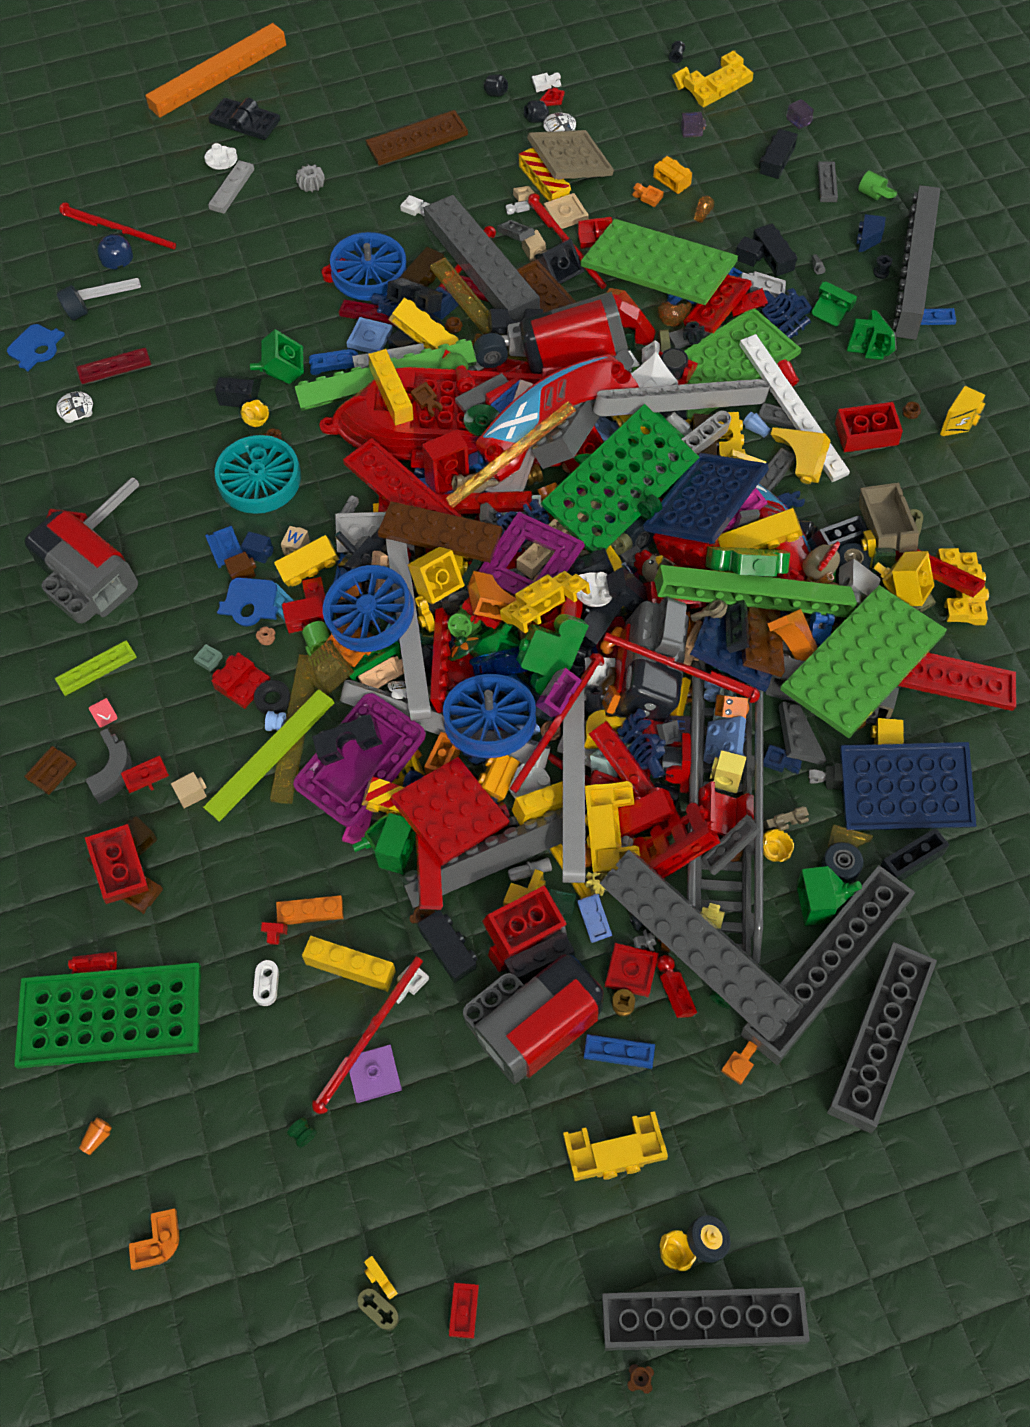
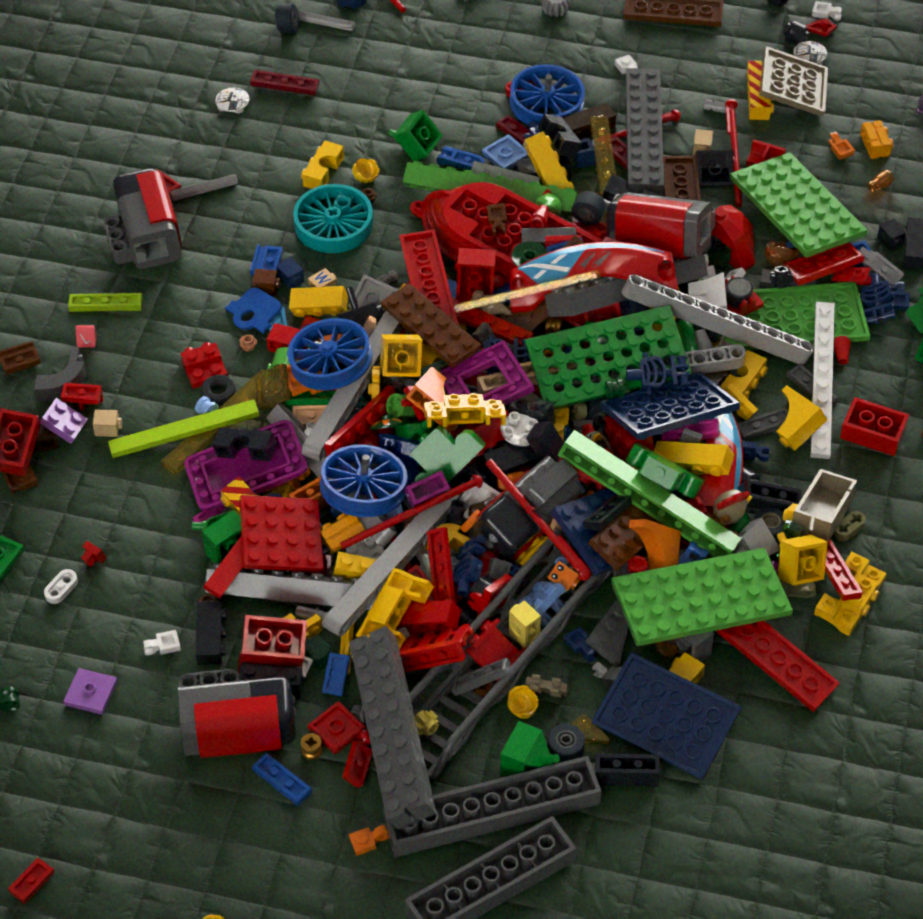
camera: 30 degrees right, 10 degrees down
blue piece [7,324,65,372] -> none
sand green tile [193,644,223,672] -> none
black slope [215,375,262,407] -> none
orange plate [276,895,343,925] -> none
yellow brick [302,936,396,992] -> none
red bar [312,956,423,1114] -> none
yellow brick [368,349,413,426] -> none
reddish brown plate [445,317,463,333] -> none
dark grey tile [497,220,535,241] -> none
tan plate [513,186,534,202] -> none
tan plate [544,193,588,229] -> none
yellow bracket [563,1111,668,1181] -> none
olive beam [659,330,670,352] -> none
dark tan plate [691,599,728,622] -> none
medium blue cone [743,412,771,438] -> none
none -> medium lavender plate [40,398,87,444]
none -> yellow arch [301,141,344,189]
none -> dark blue torso [626,352,690,396]
none -> red tile [627,556,648,574]

